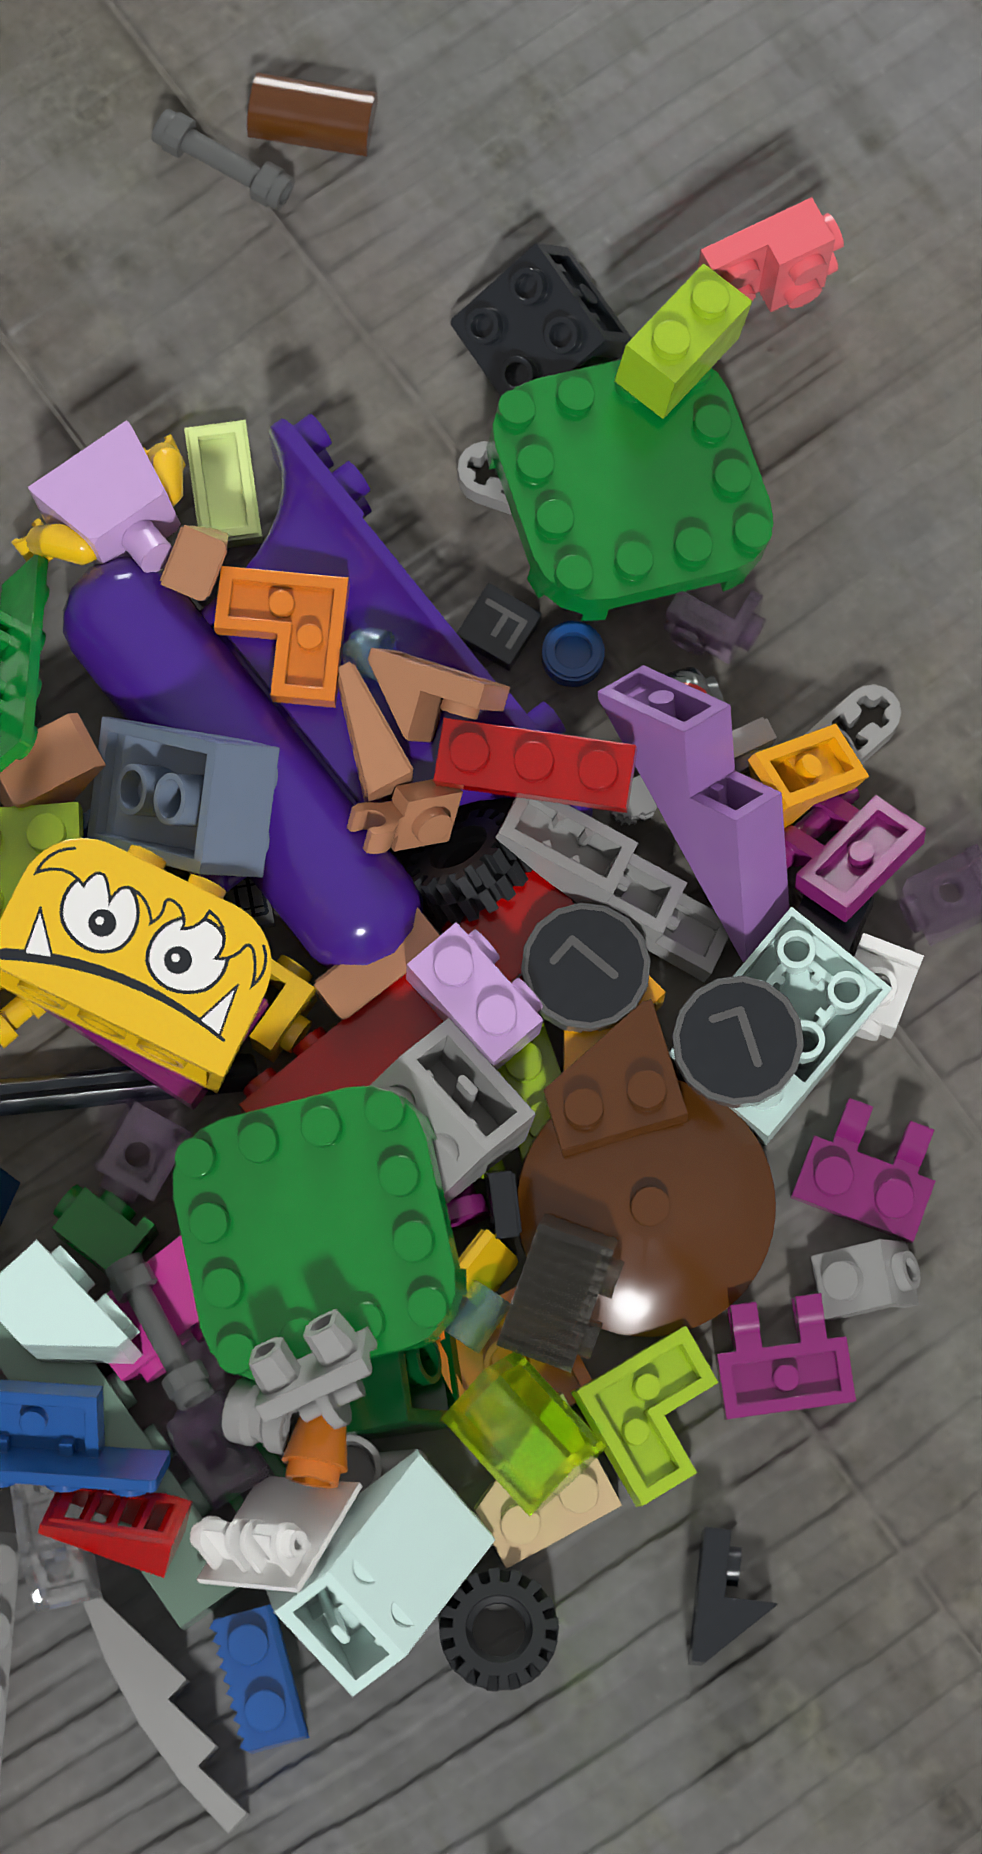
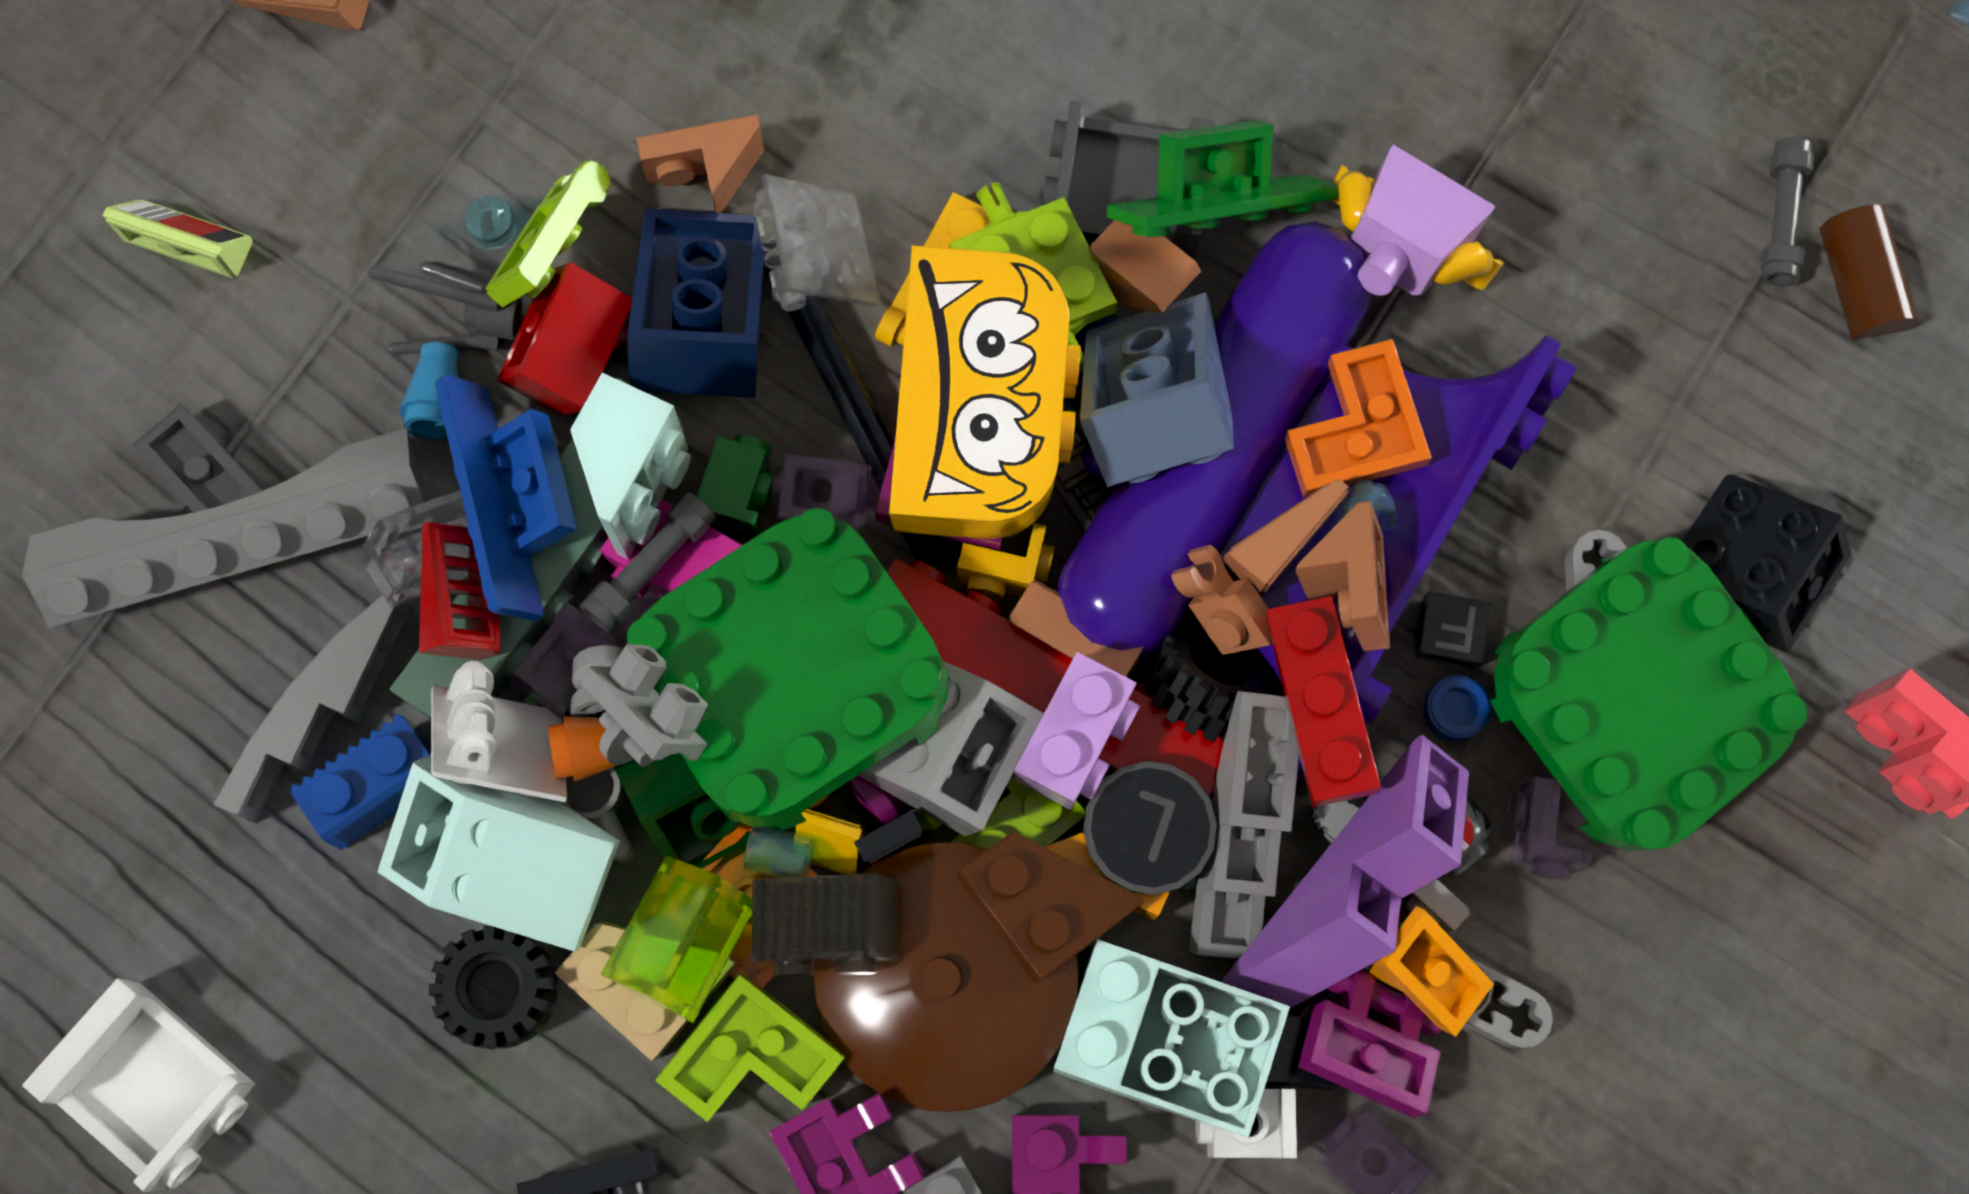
camera: 65 degrees right, 0 degrees up
nougat slope [160,525,228,601] -> none
yellowish green tile [184,420,263,548] -> none
lime brick [615,263,753,419] -> none
black tile [672,976,804,1108] -> none

